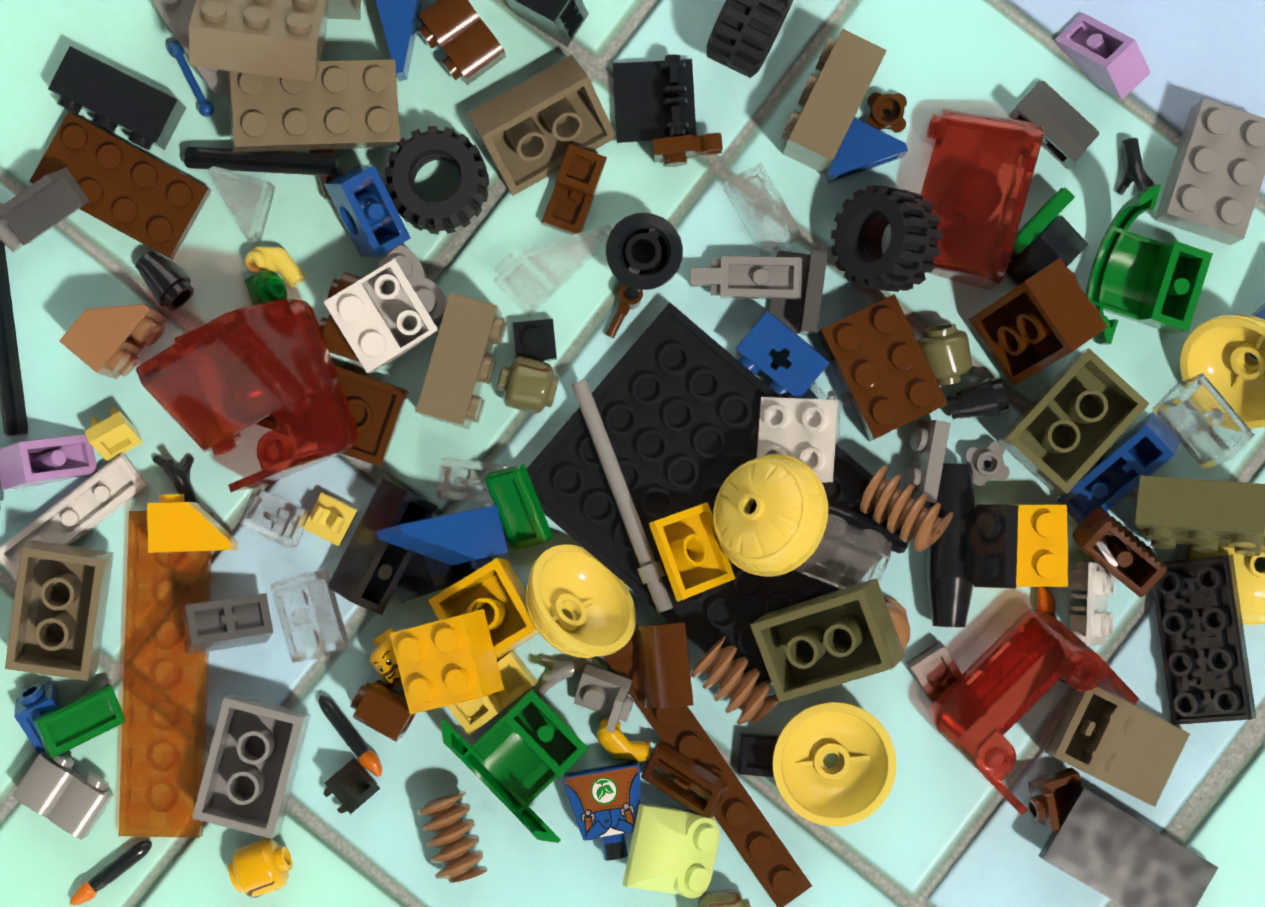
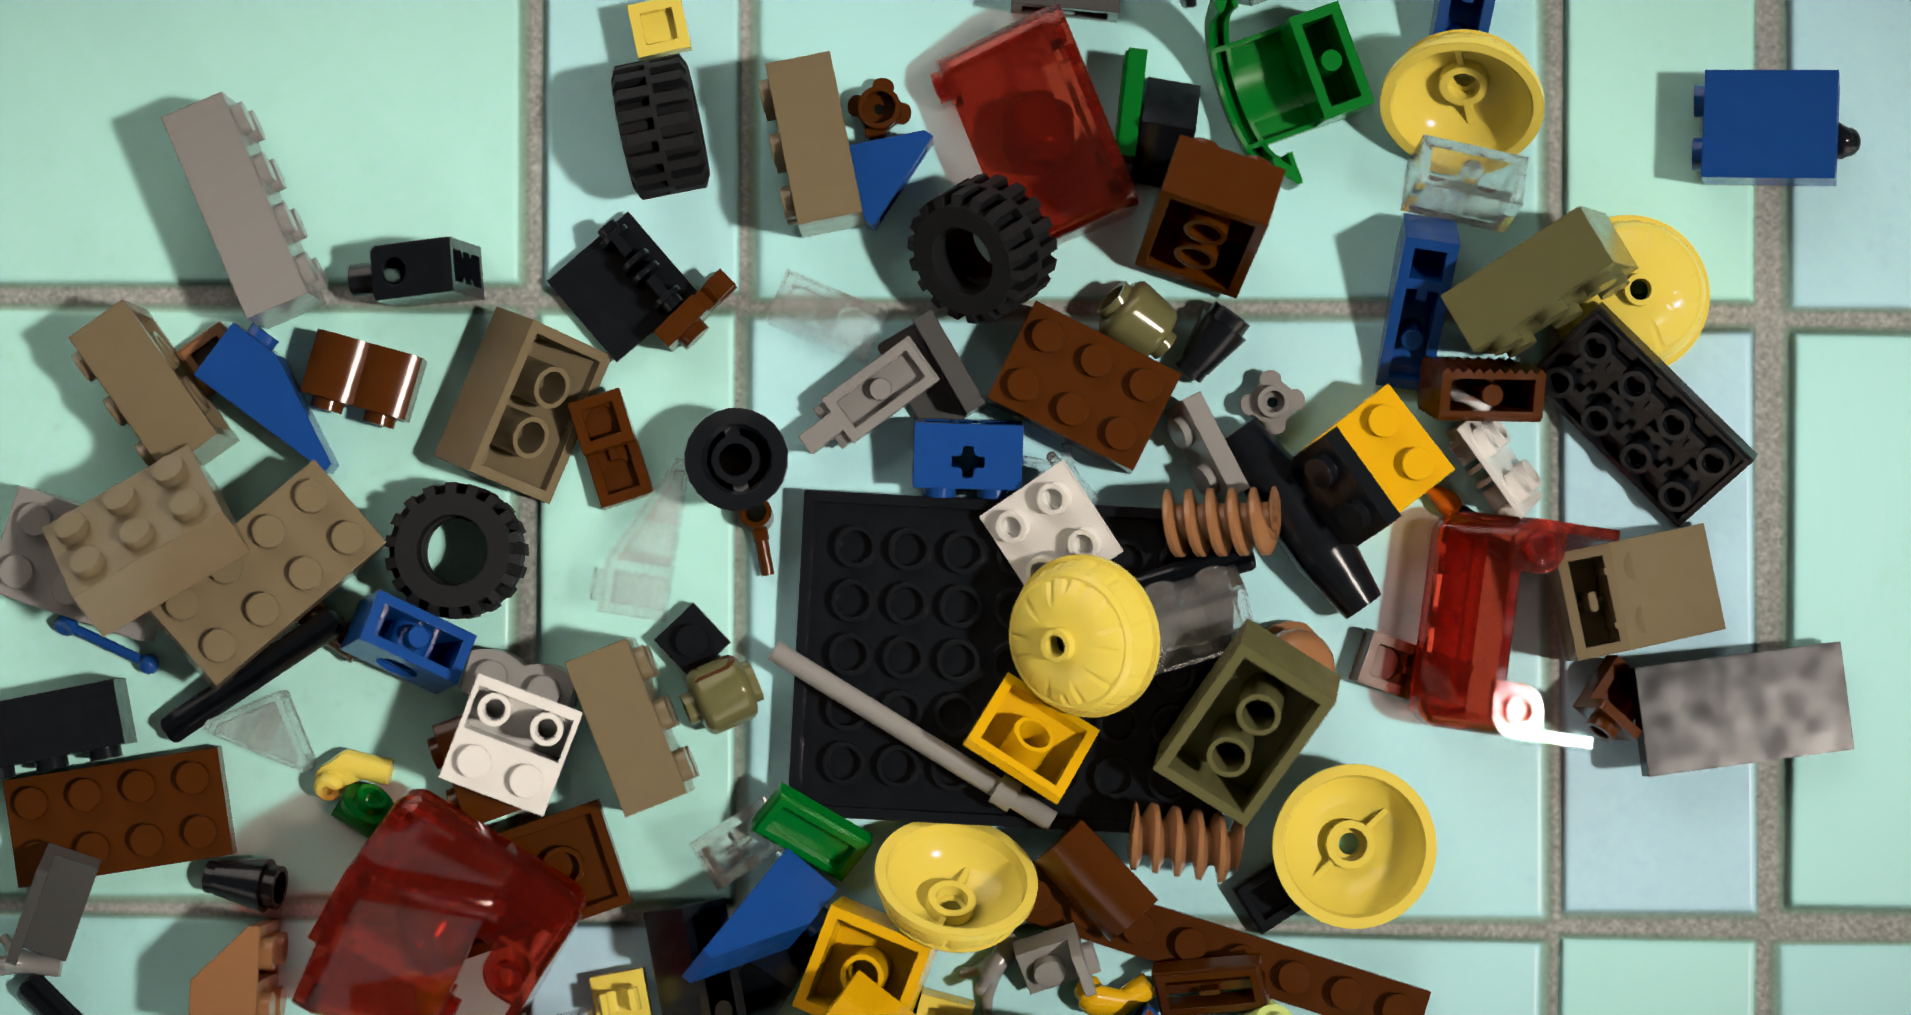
camera: 40 degrees left, 0 degrees up
olive brick [998,348,1150,495] -> none

